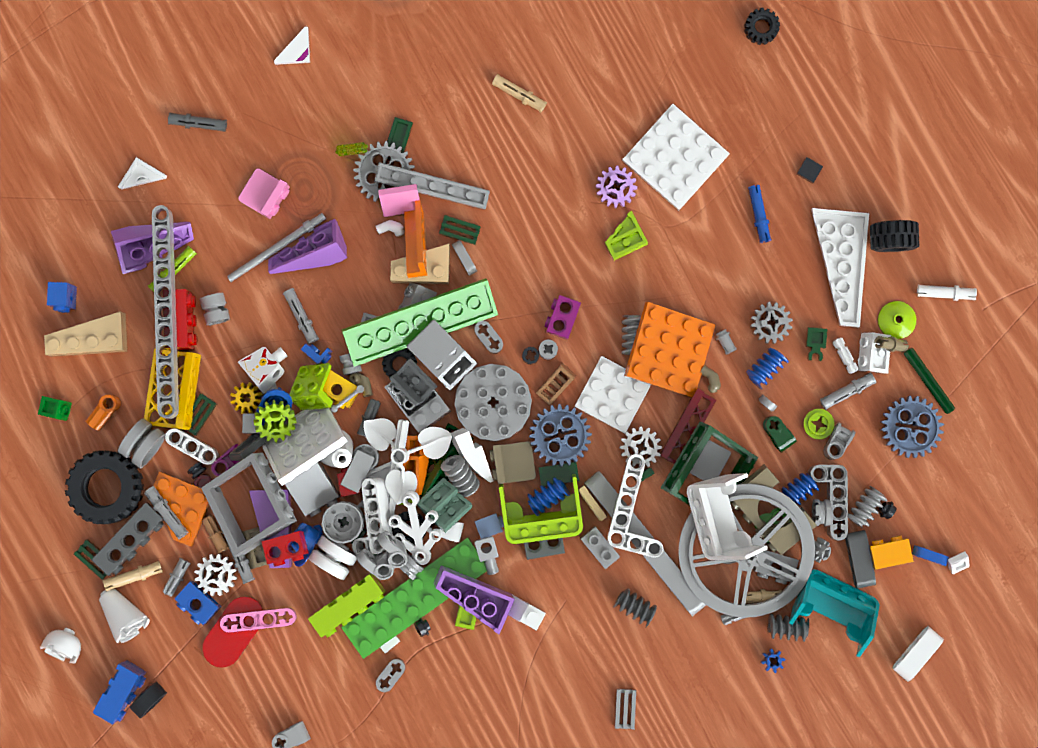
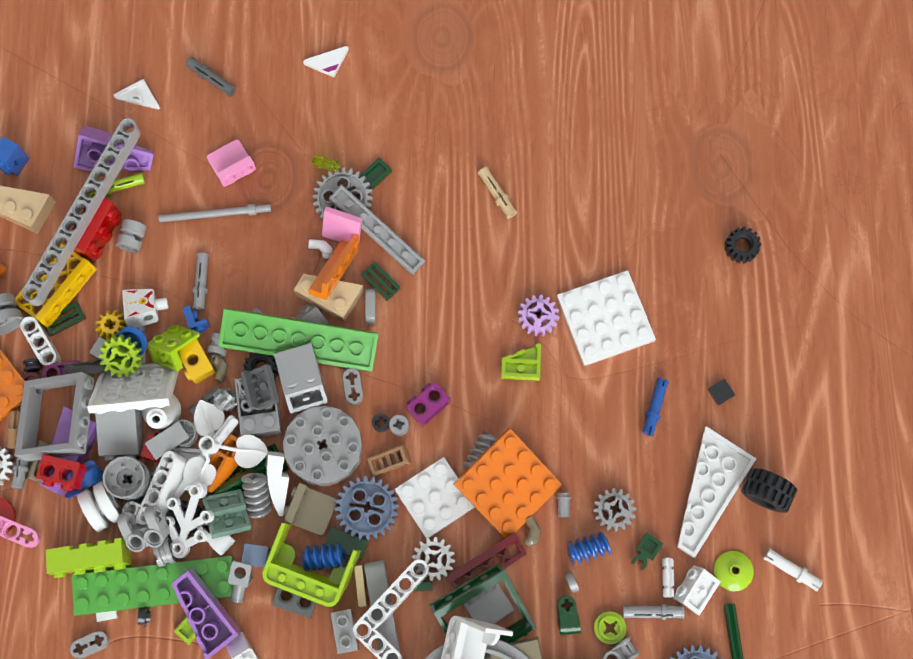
camera: 30 degrees right, 10 degrees down
medium lavender wedge [268,219,347,274] -> none
light grey hinge [330,385,364,413] -> none
dark tan pin [874,336,909,352] -> none
none -> light grey gear [213,388,237,412]

